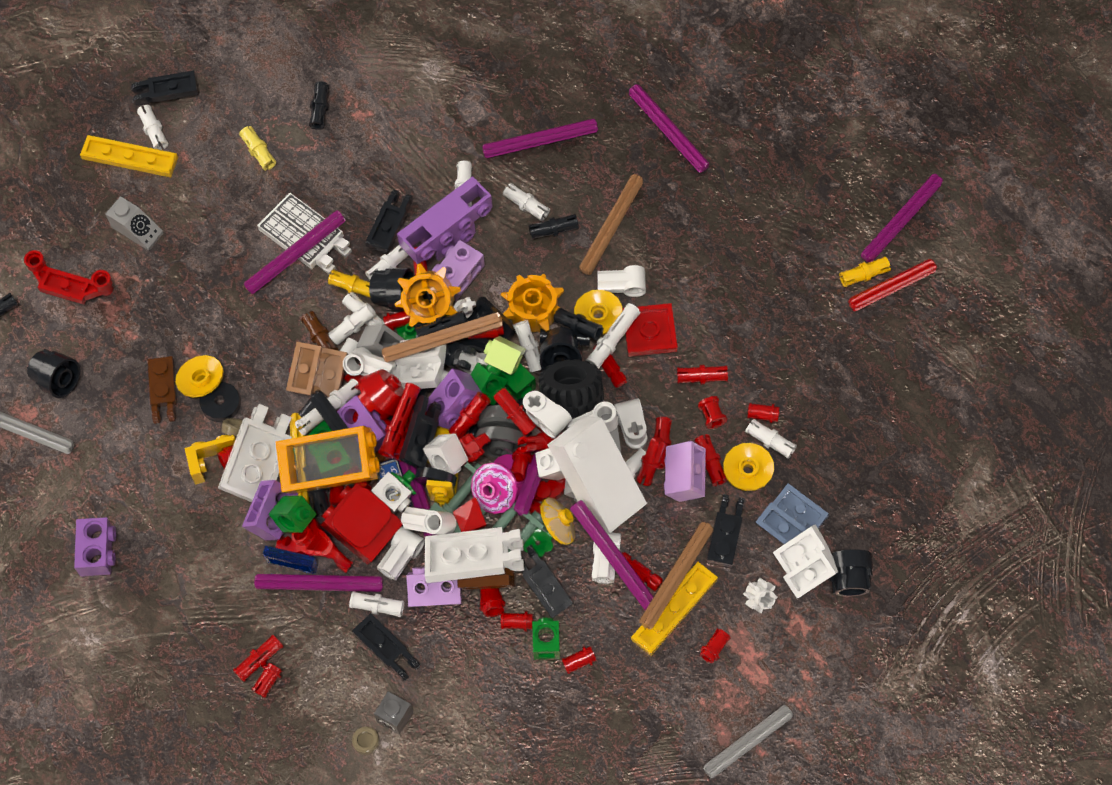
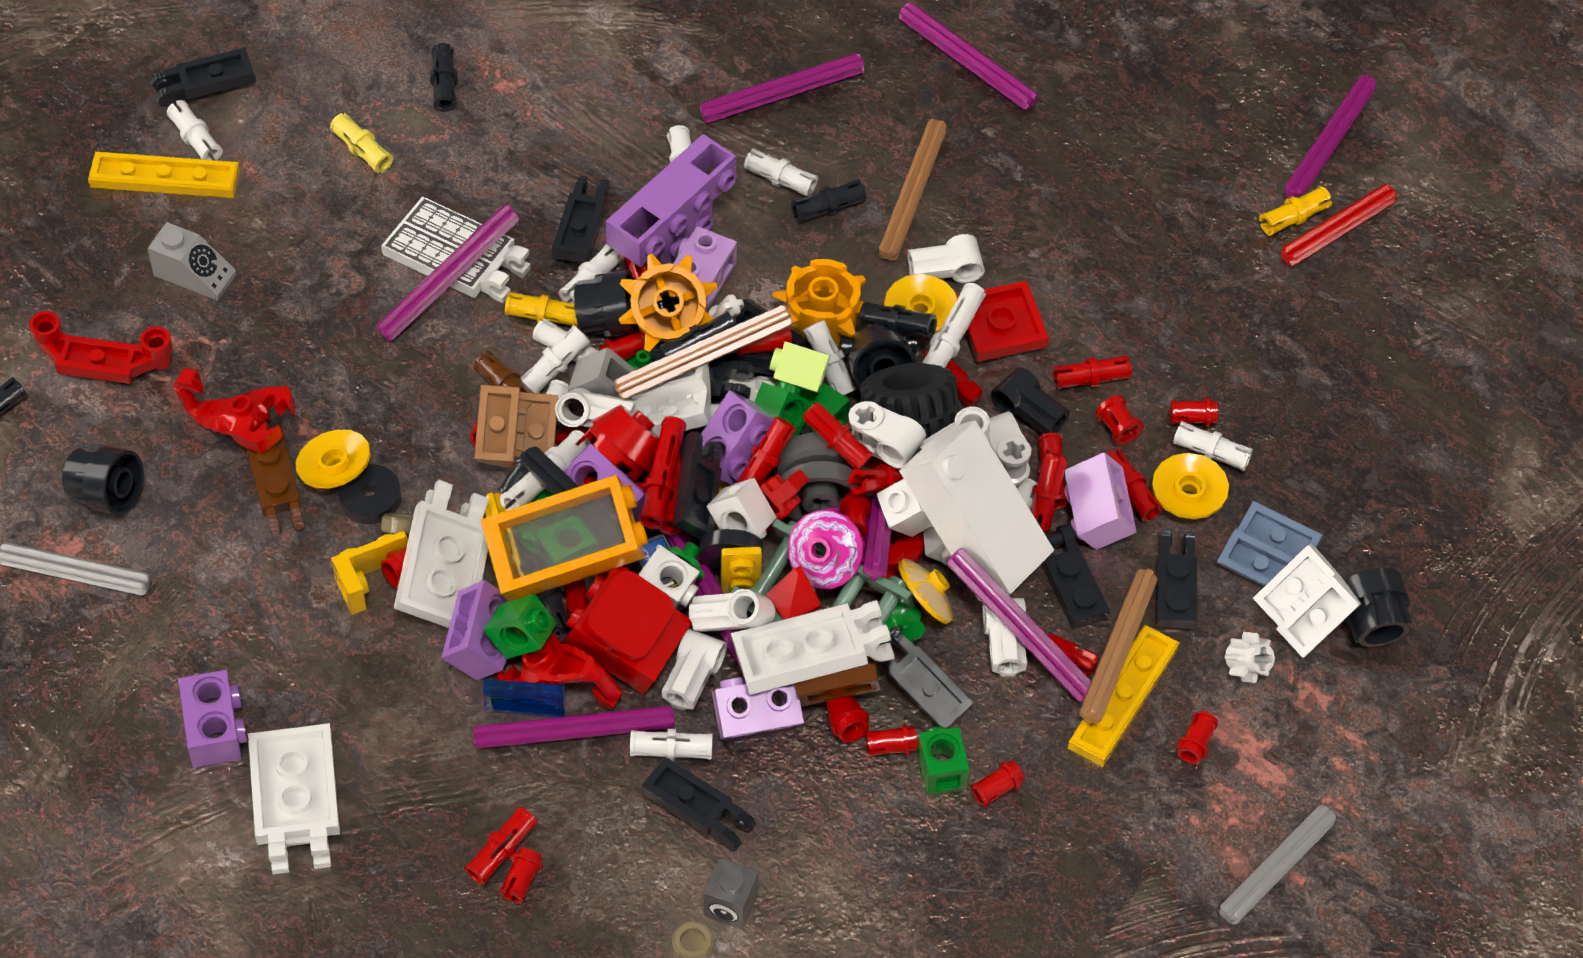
camera: 15 degrees left, 10 degrees down
none -> red animal [174,368,295,453]
none -> white tile [248,723,340,875]
none -> black piece [990,367,1070,434]
none -> black plate [1041,524,1110,630]

